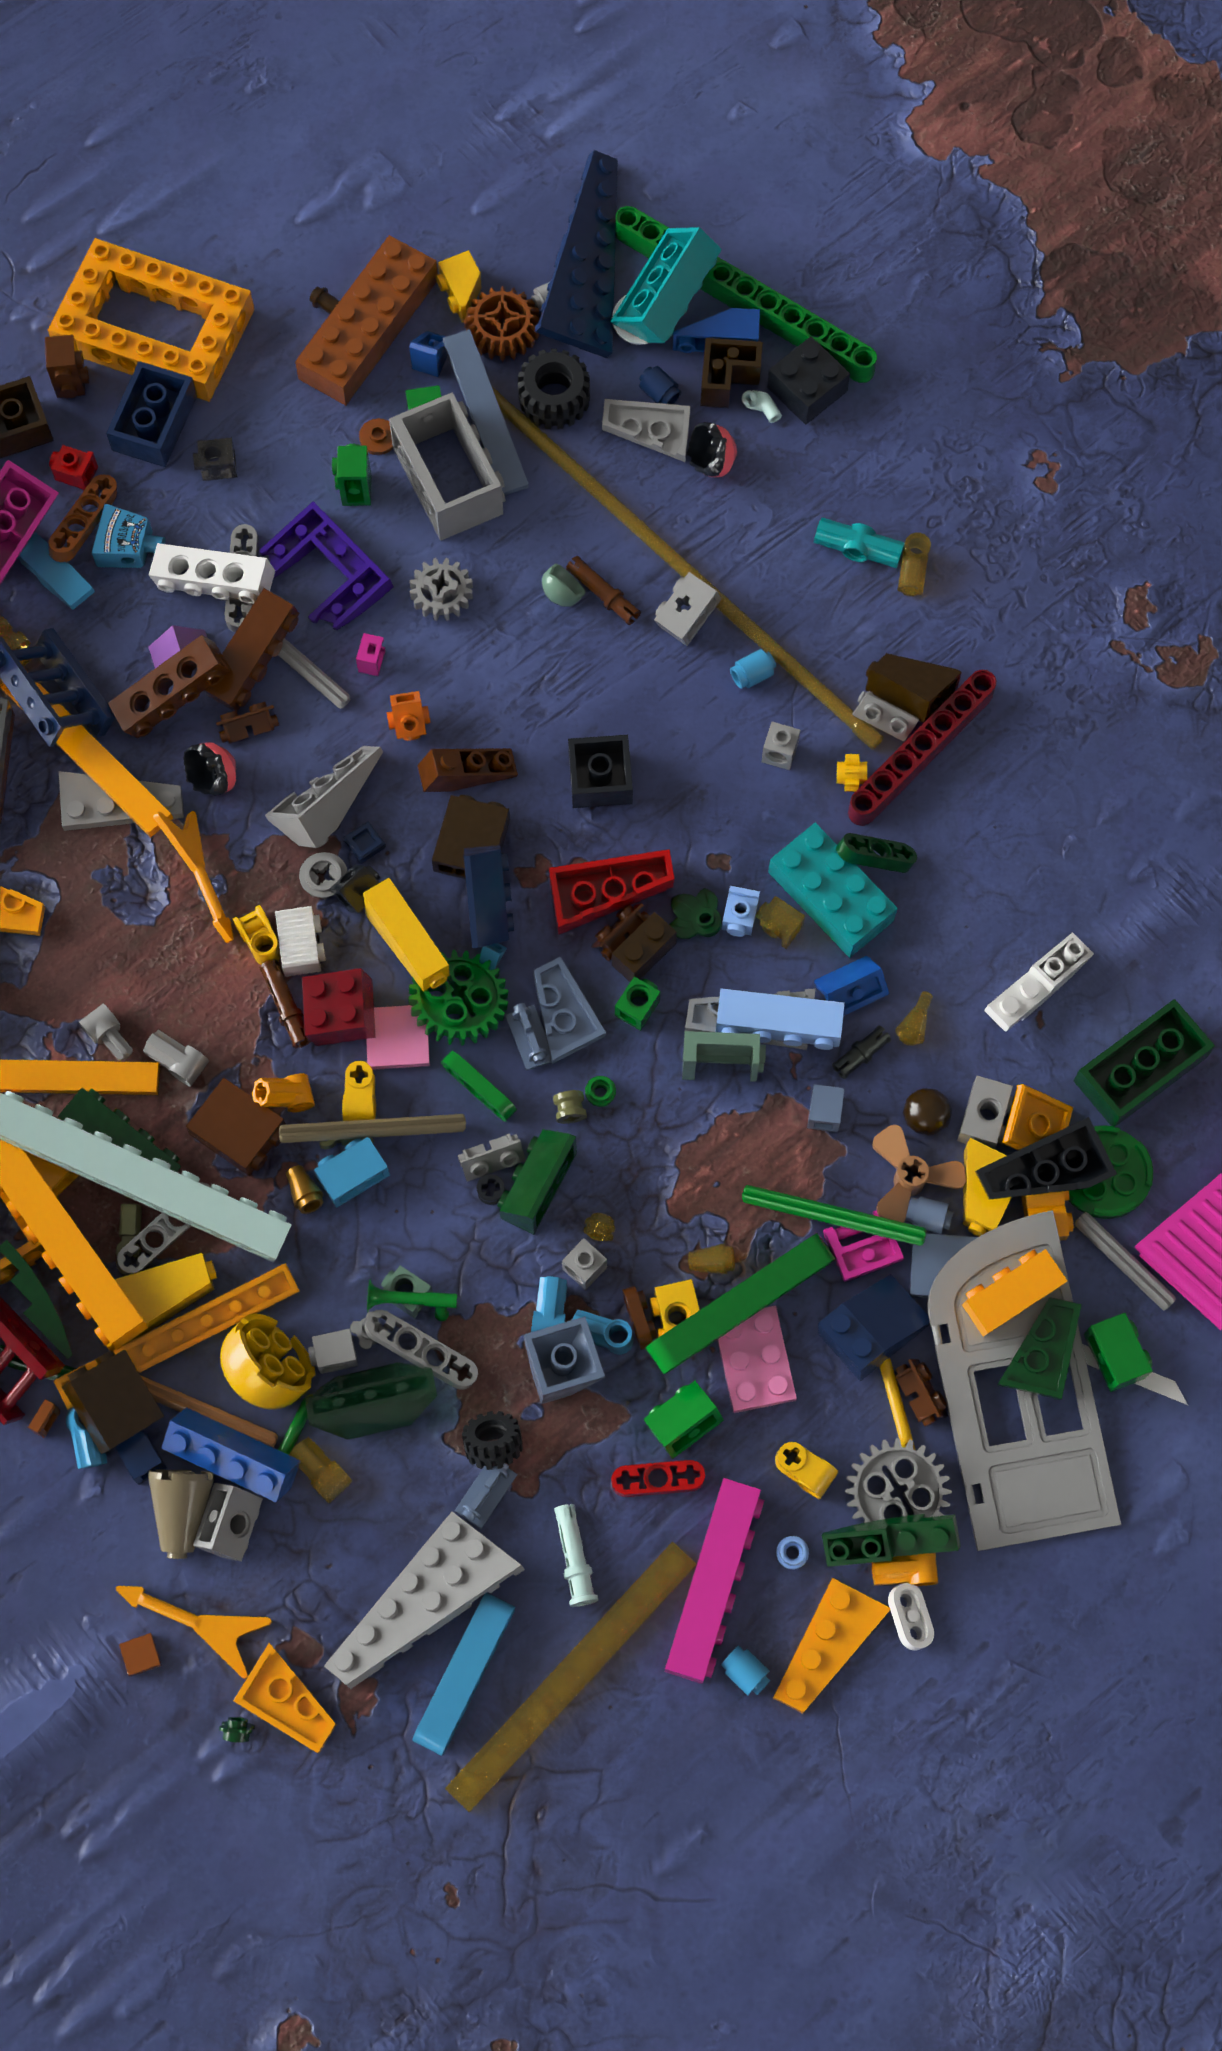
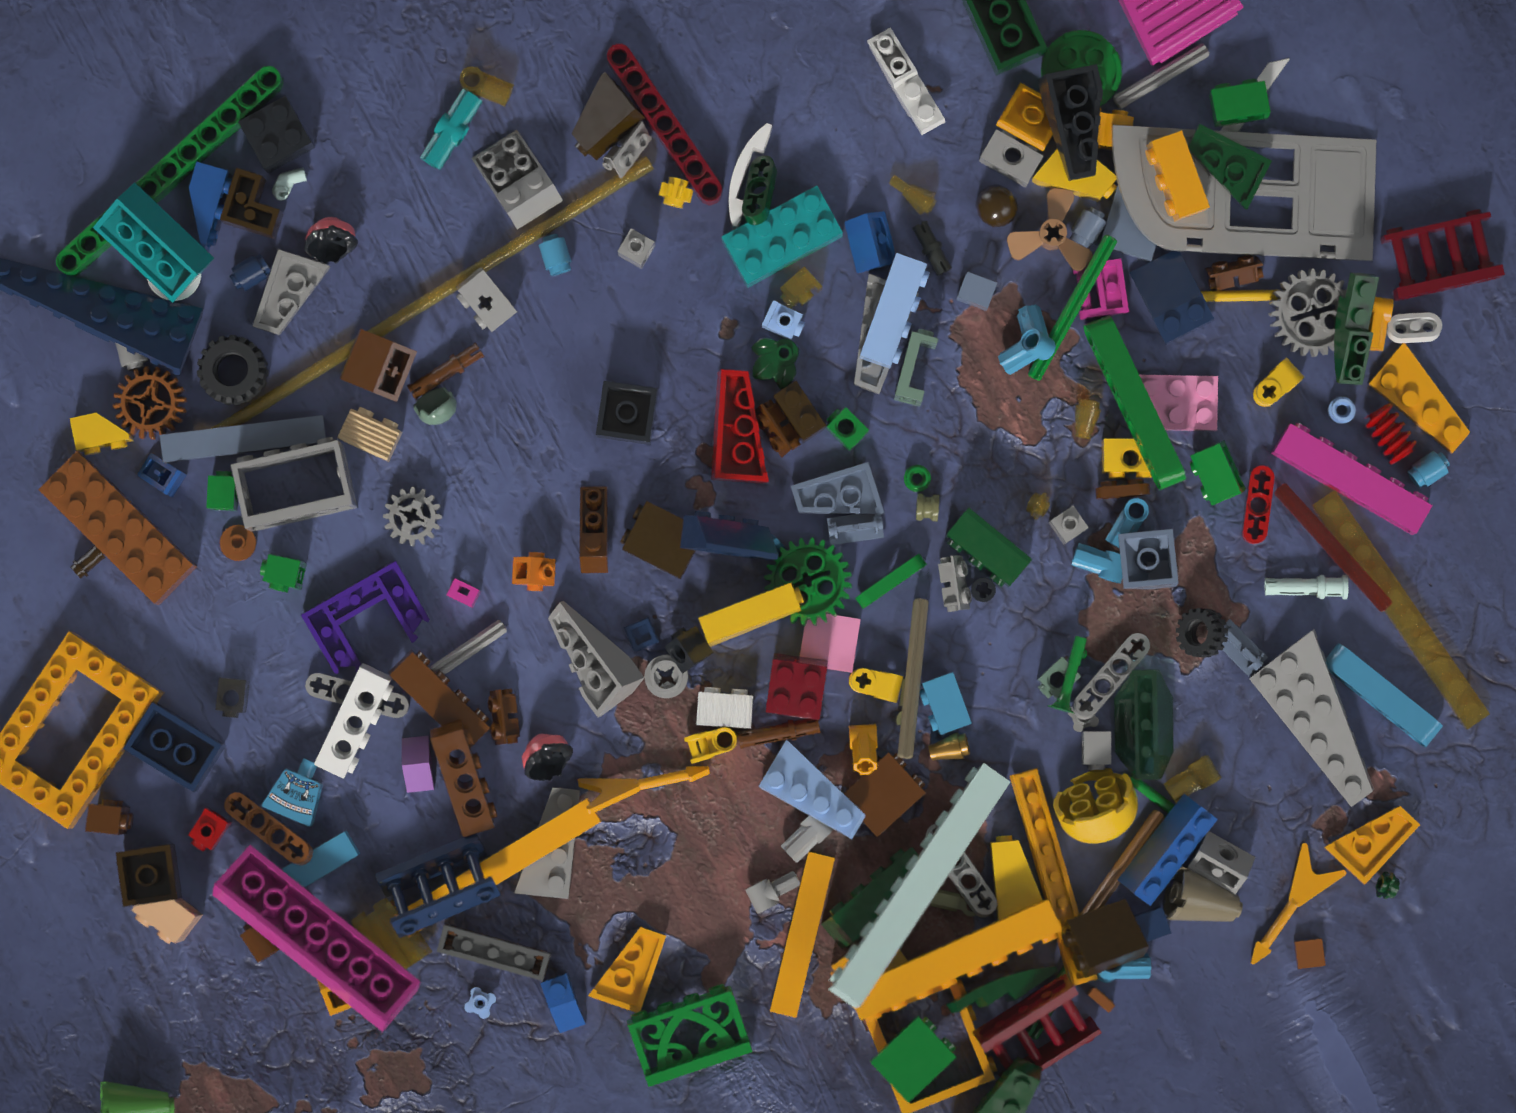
camera: 75 degrees left, 15 degrees up
none -> tan brick [338,407,402,462]
none -> reddish brown slope [340,329,417,402]
none -> light grey slope [471,130,563,230]
none -> white slope [729,123,772,230]
none -> light blue wing [759,739,866,839]
none -> dark azure piece [998,305,1056,375]
none -> clear red axle [1274,483,1392,612]
none -> red piece [1363,403,1417,465]
none -> dark red fence [1380,209,1505,302]

